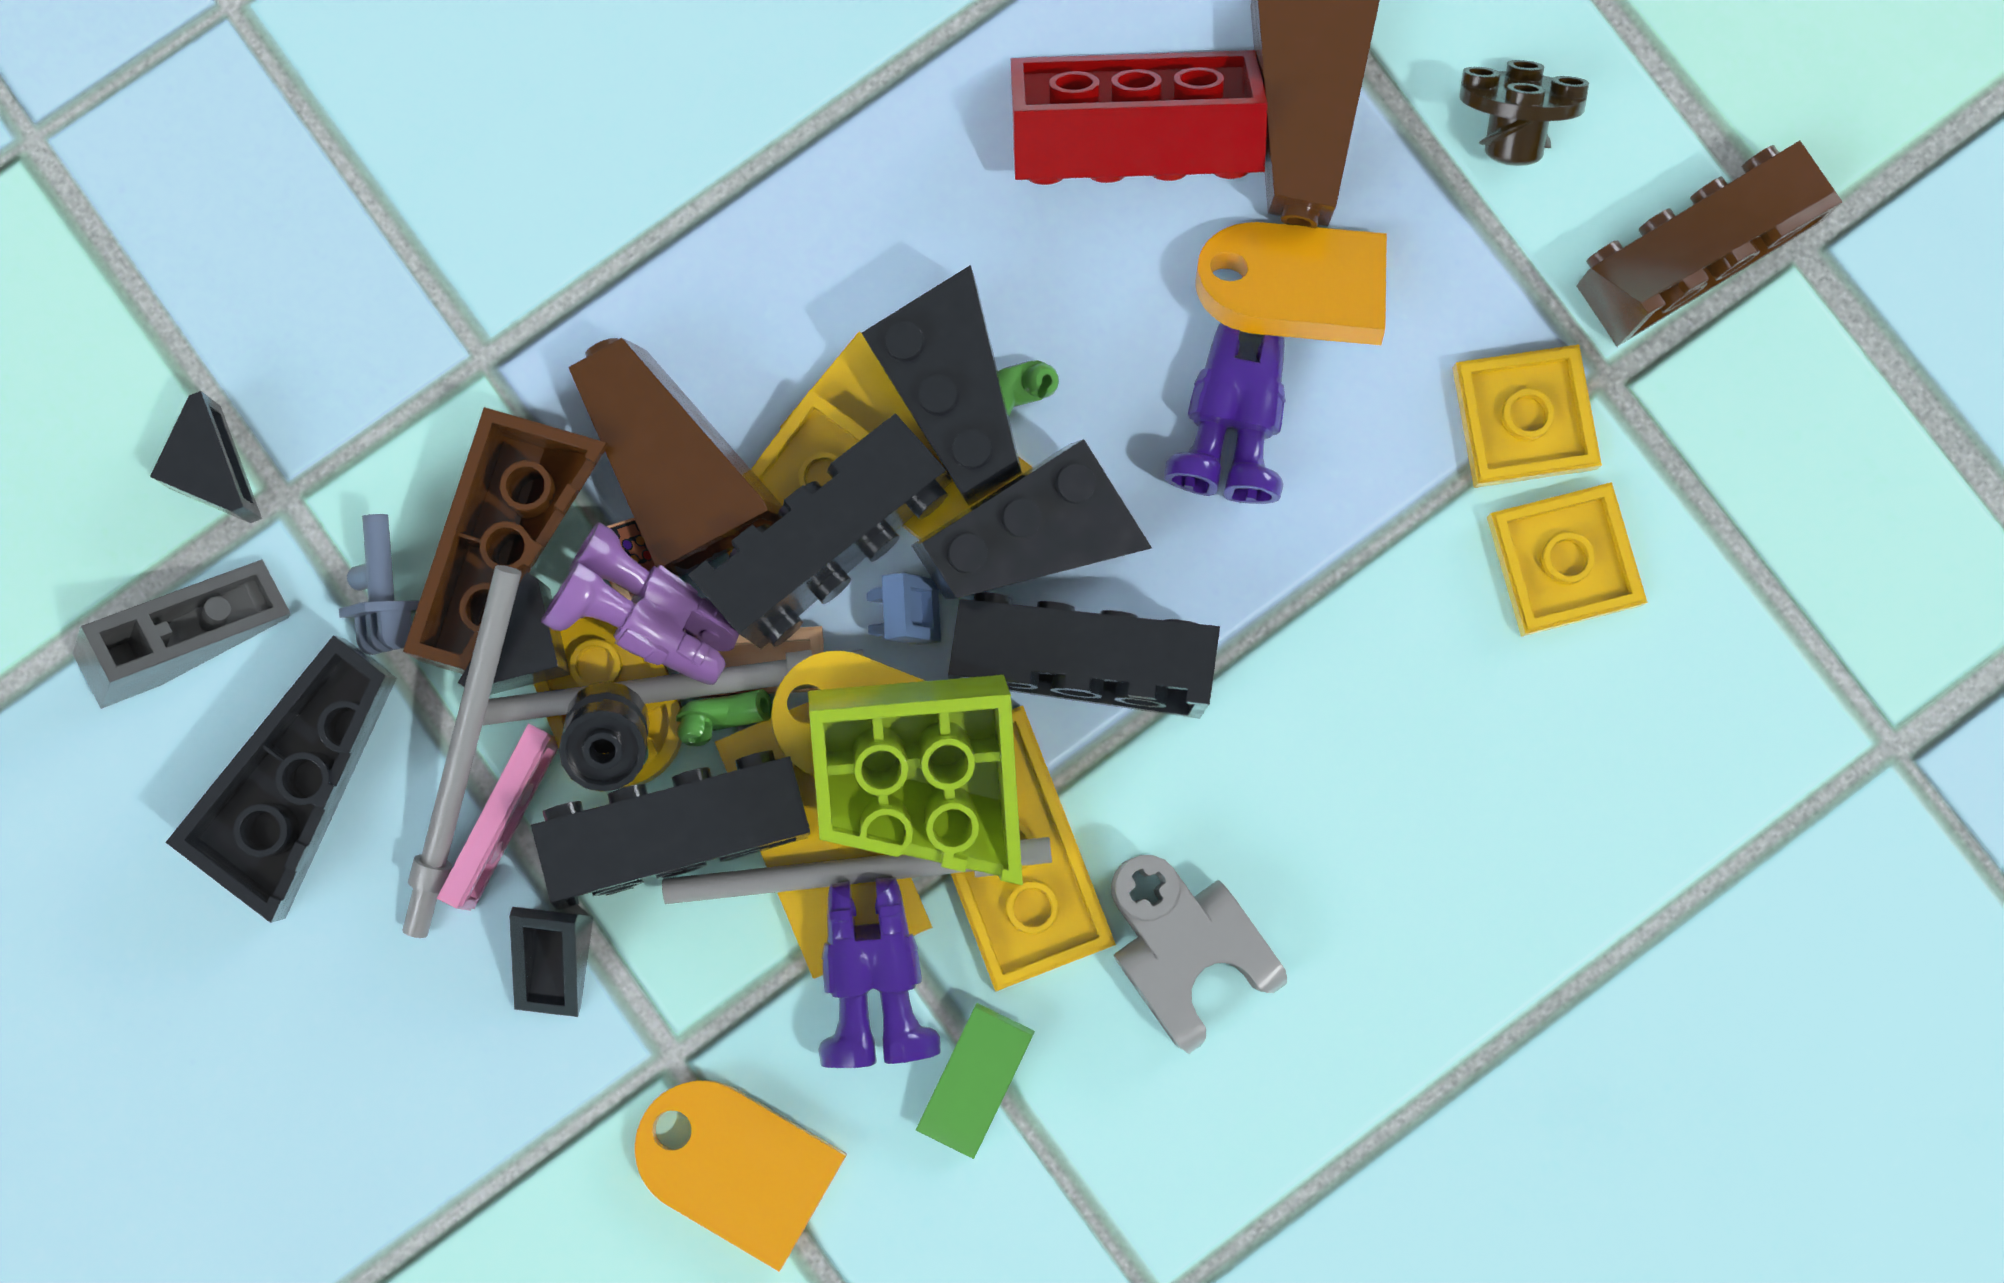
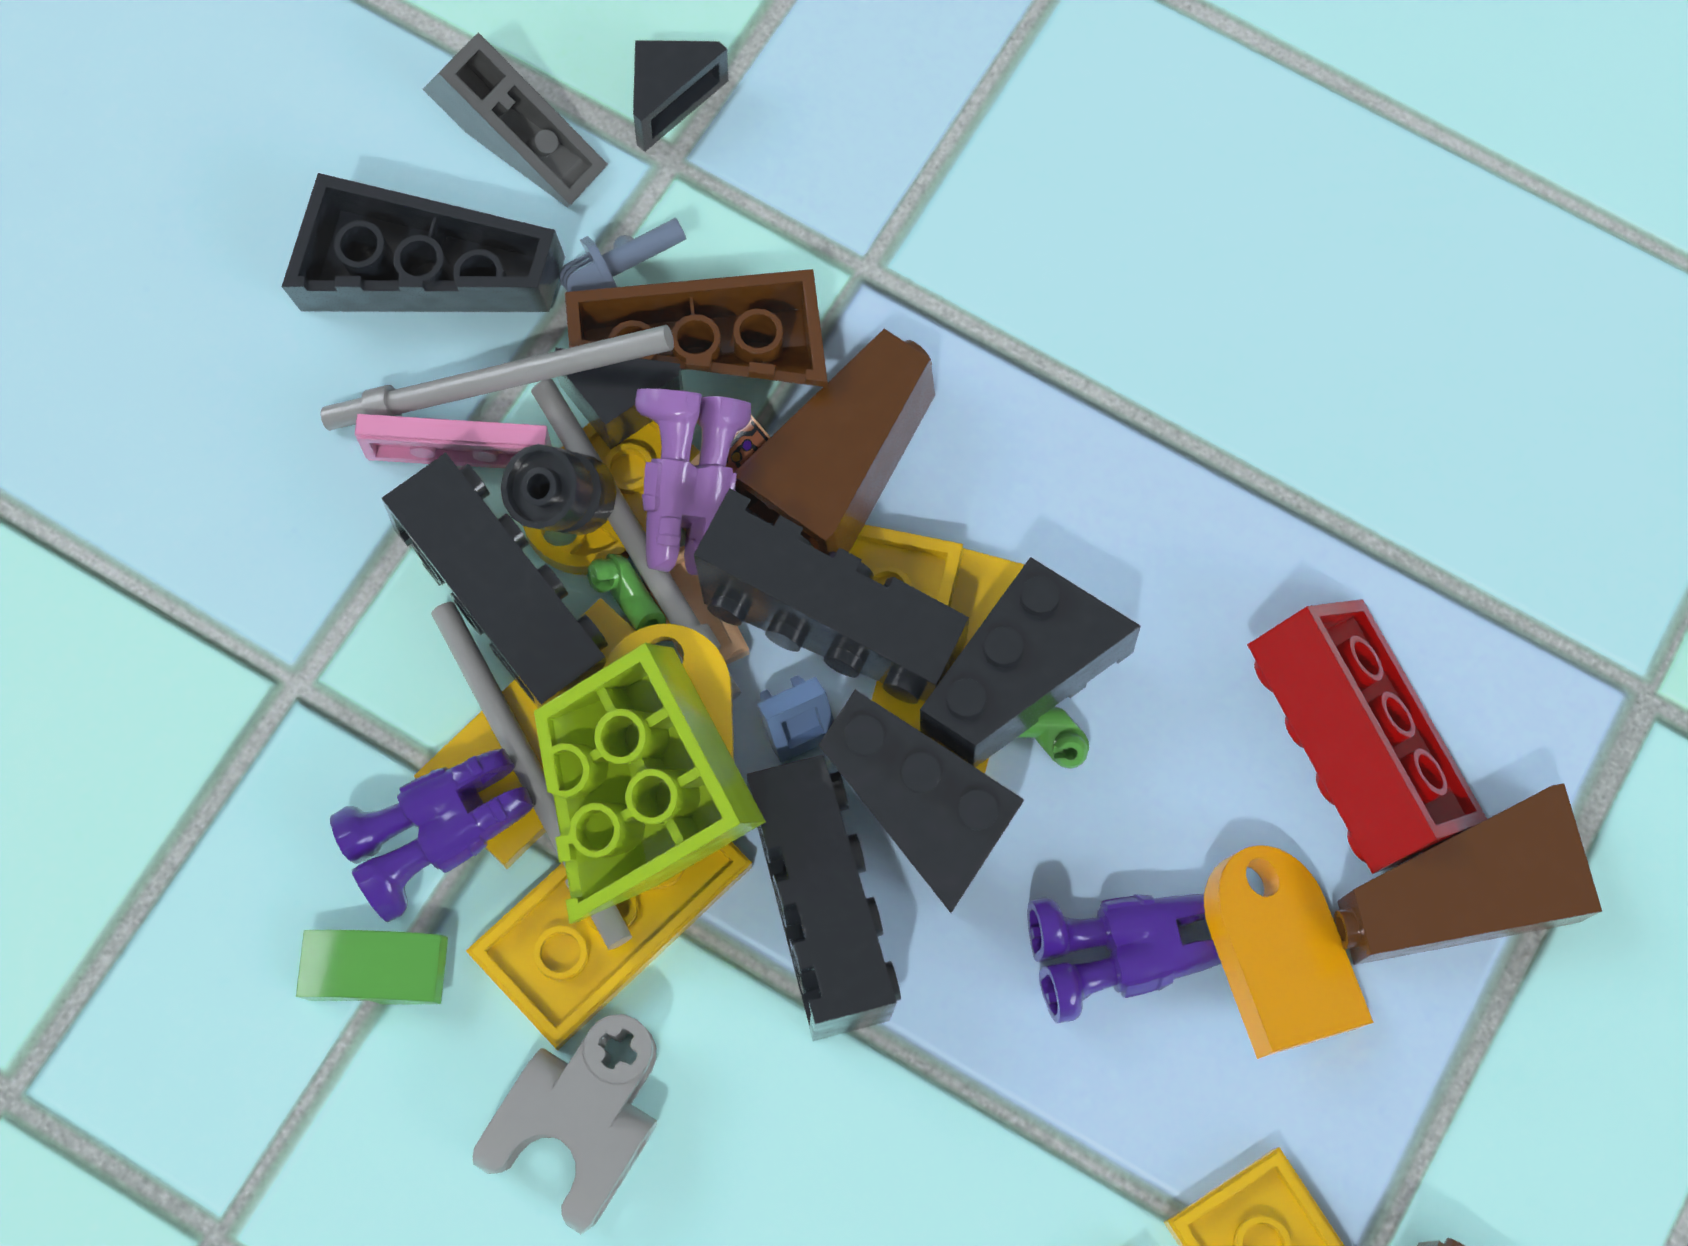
camera: 60 degrees right, 10 degrees down
black slope [509,907,593,1017] -> none
light orange tile [635,1080,847,1272] -> none
dark brown plate [1459,60,1589,166] -> none

